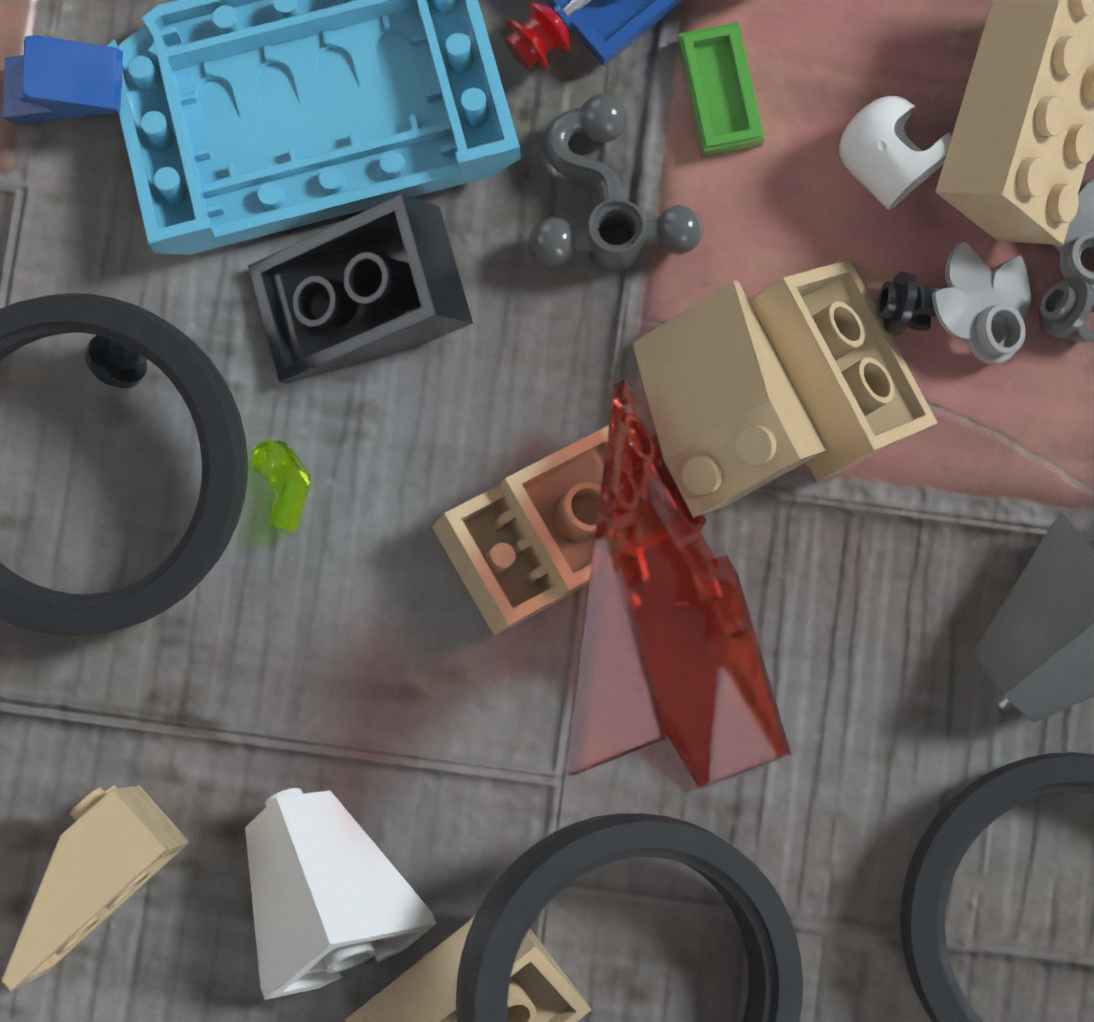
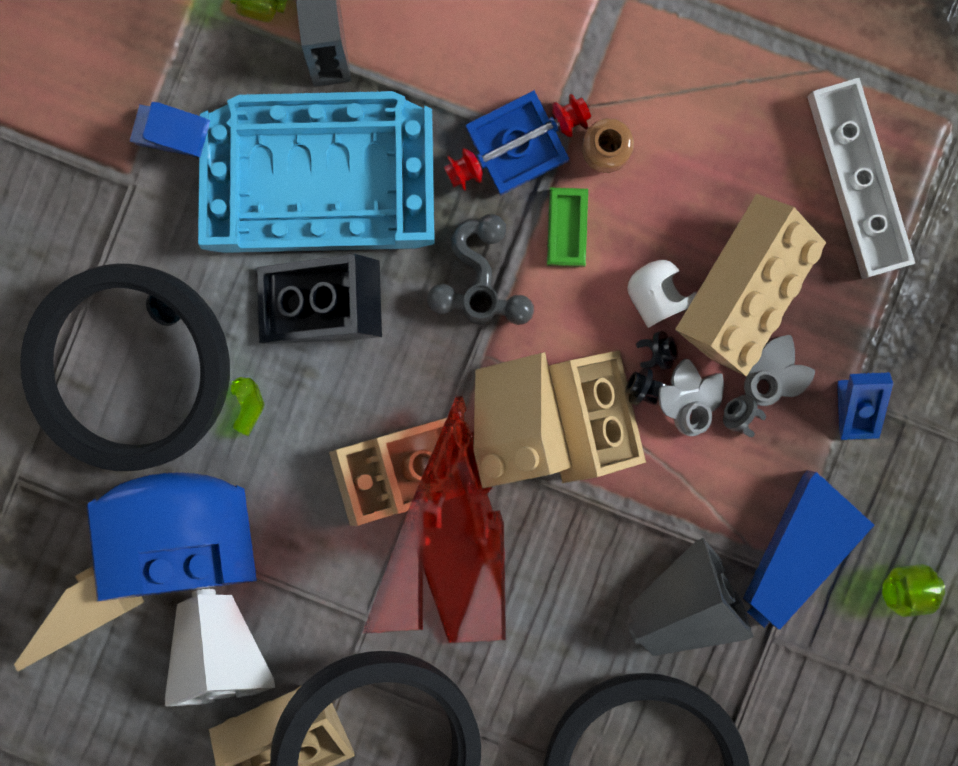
camera: 15 degrees right, 5 degrees up
none -> blue slope [86,472,257,602]
none -> black plate [636,331,678,370]

